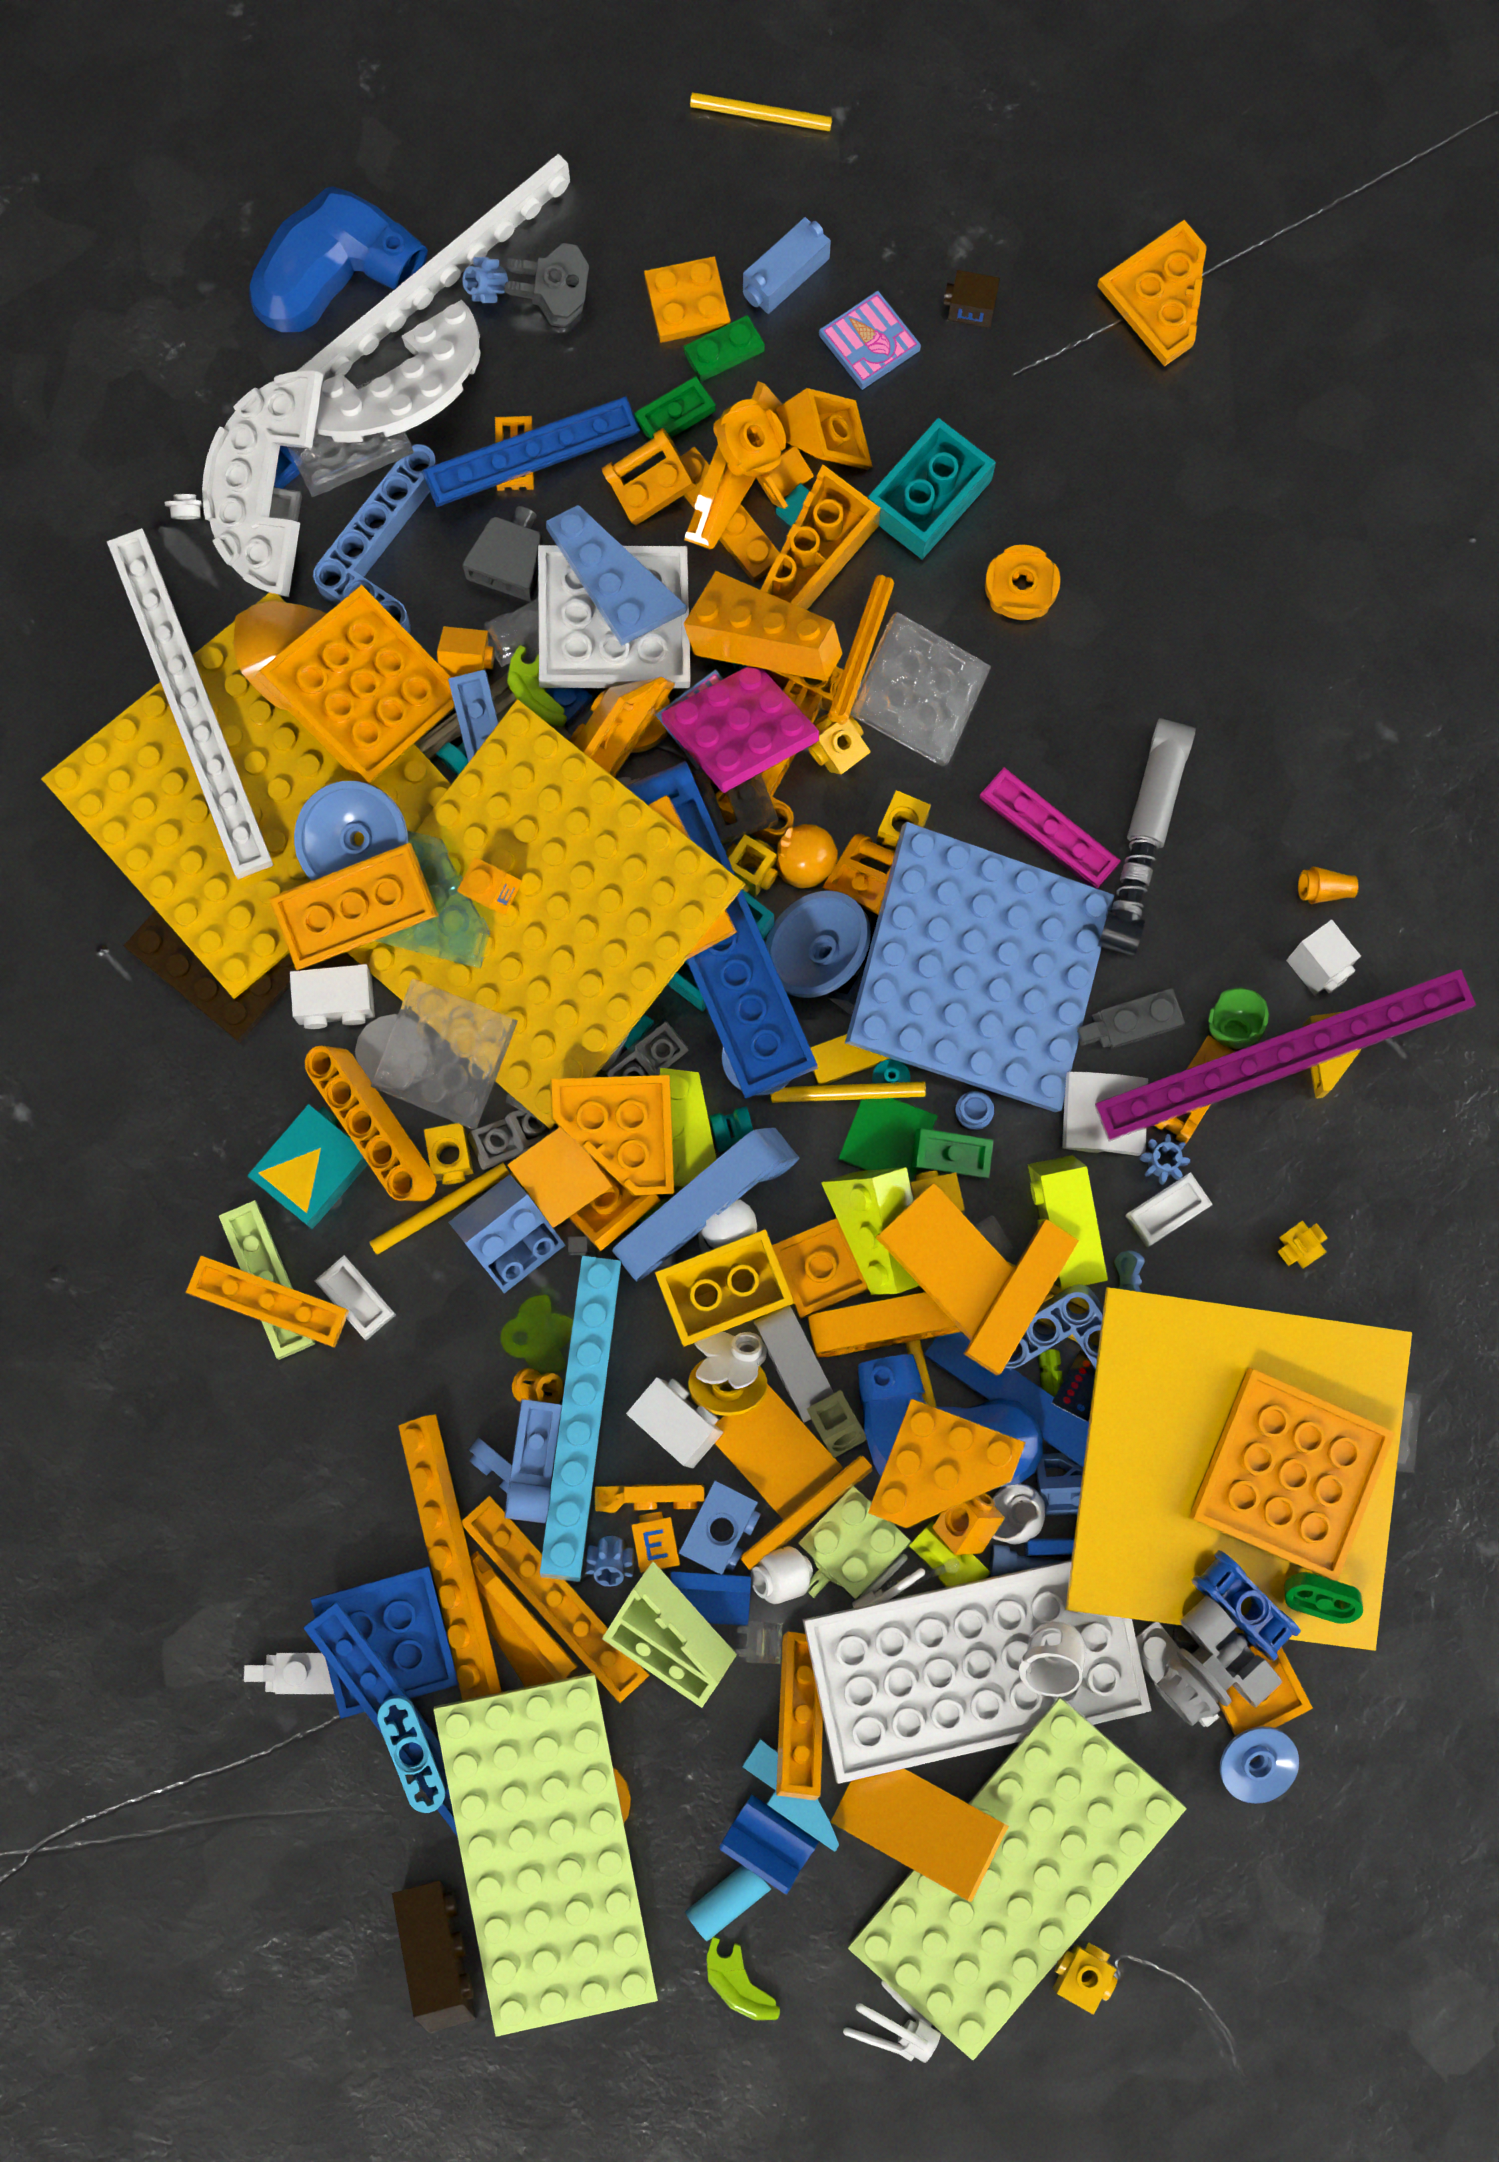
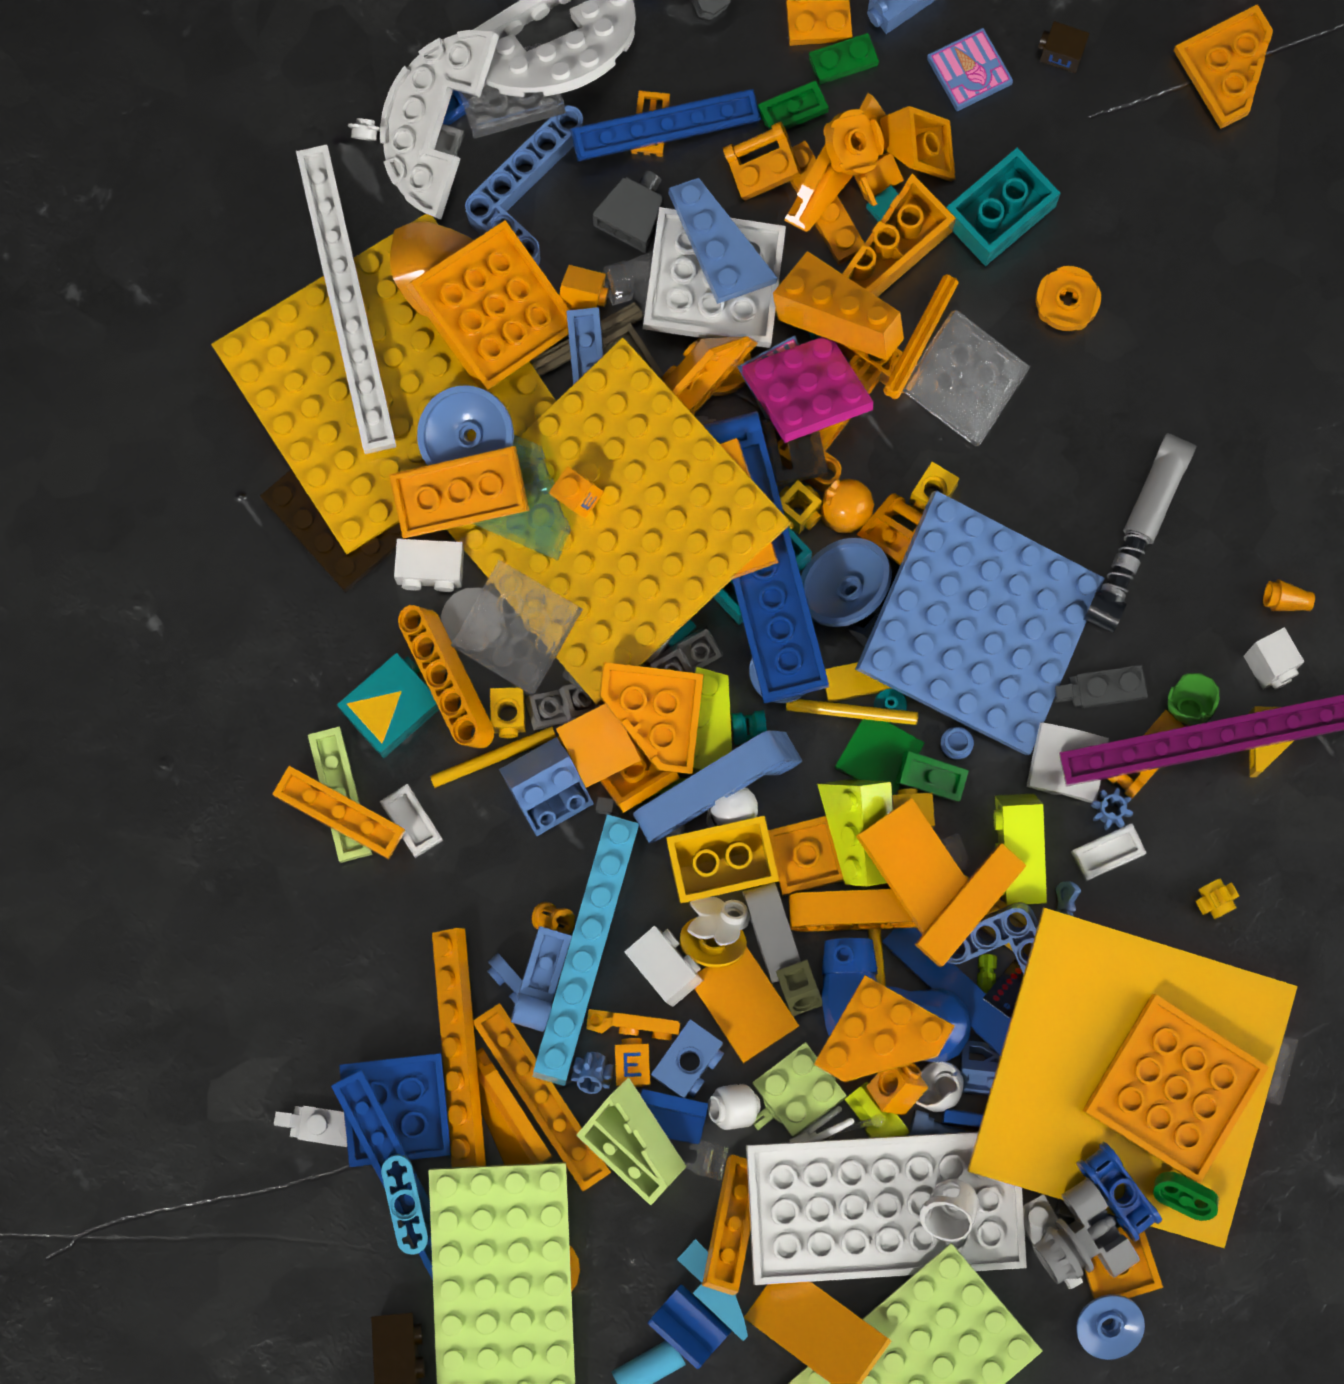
camera: 10 degrees right, 0 degrees up
teal tile [436,742,469,777] -> none
clear neon green plate [501,1295,573,1372] -> none
lime piece [507,645,567,727] -> none
blue plate [546,688,592,727] -> none
light orange tile [741,1456,872,1572] -> none
yellow brick [808,713,871,775] -> none
dark pink tile [979,767,1121,889] -> none

